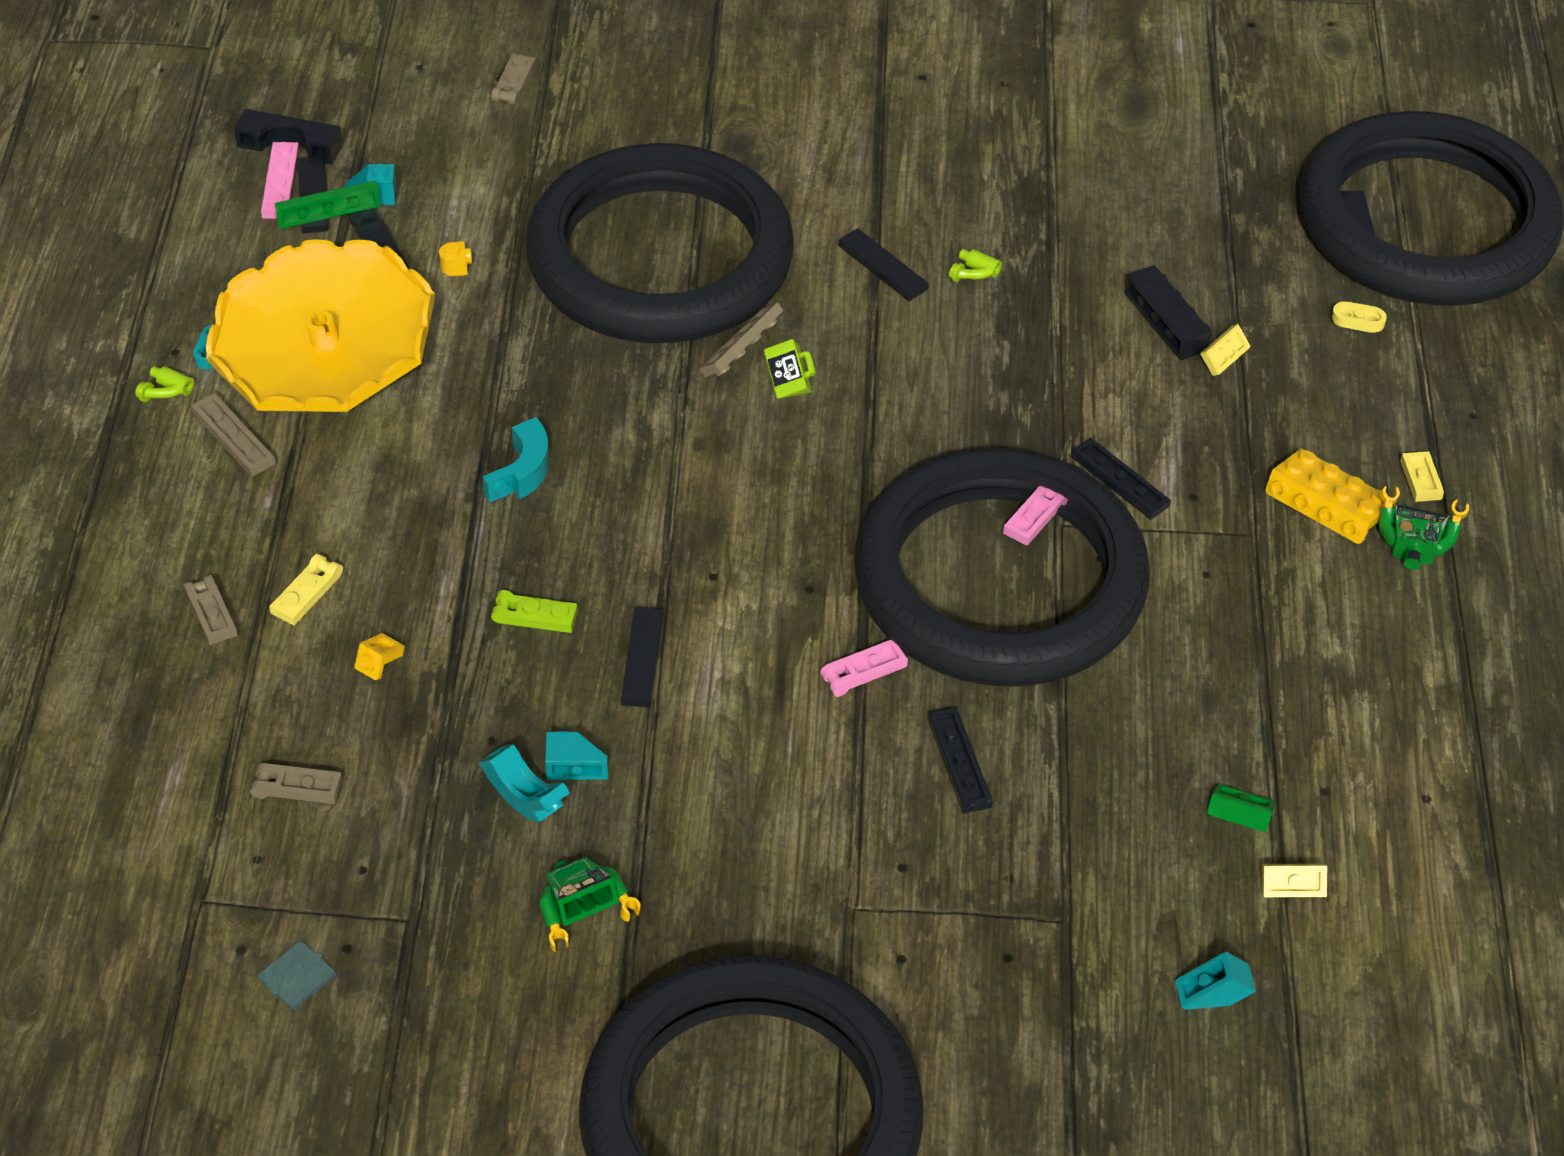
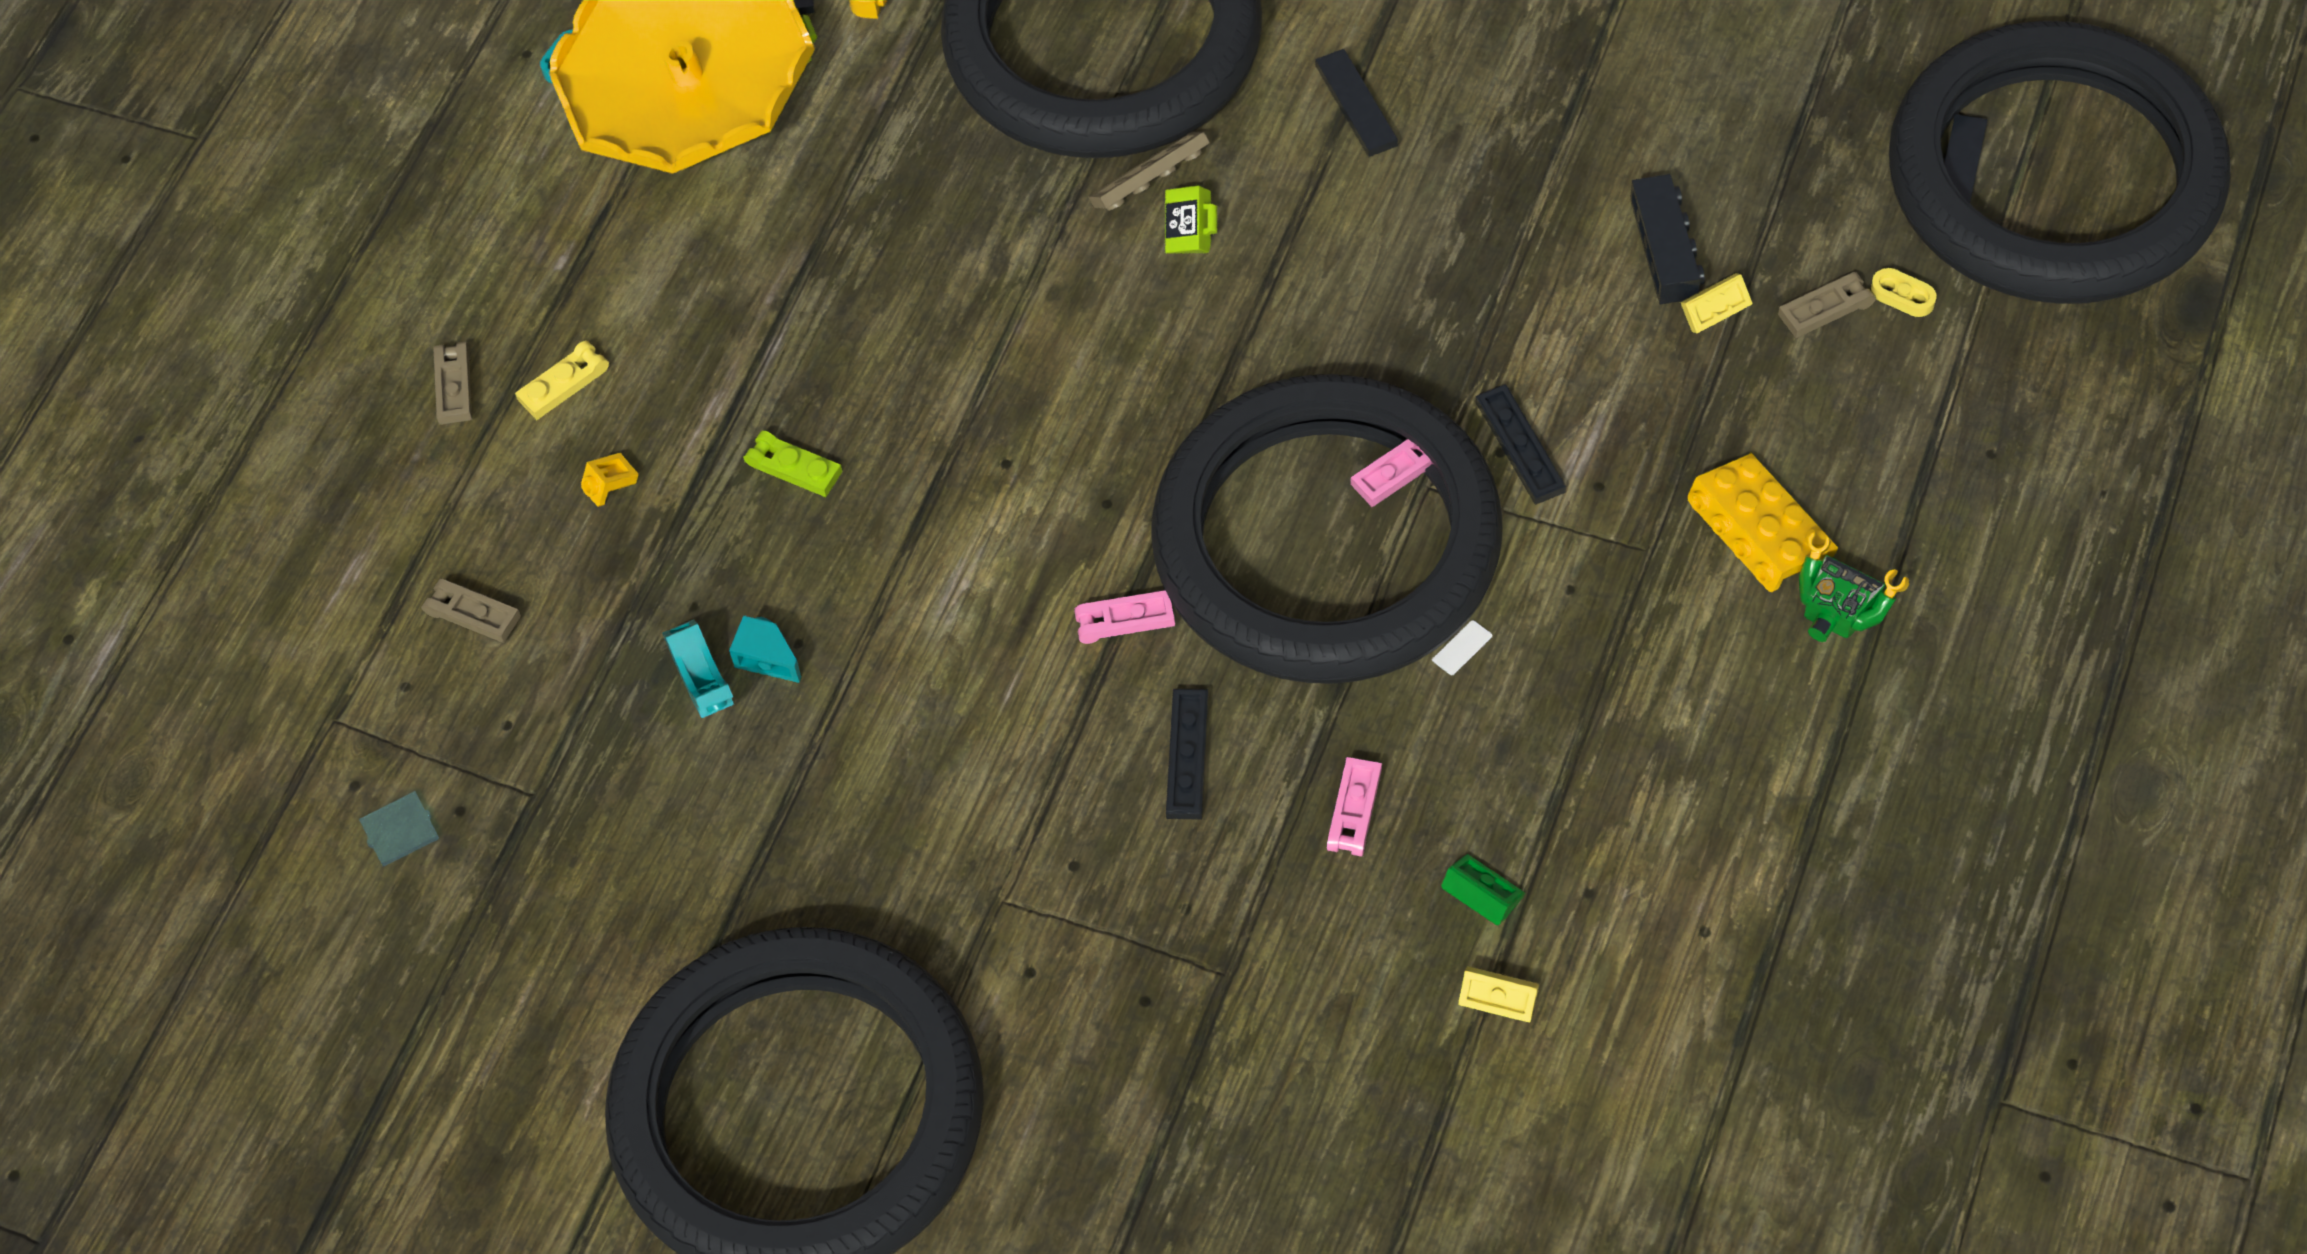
camera: 25 degrees right, 10 degrees up
lime plant [135,366,194,402] -> none
dark tan plate [191,393,276,477] -> none
teal arch [482,417,549,503] -> none
green torso [539,858,640,952] -> none
black tile [621,607,663,708] -> none
lime plant [949,249,1002,283] -> none
teal slope [1175,952,1256,1010] -> none
light yellow plate [1400,451,1444,502] -> none
none -> bright pink plate [1327,757,1382,857]
none -> white sticker [1432,620,1492,675]
none -> dark tan plate [1778,272,1876,338]

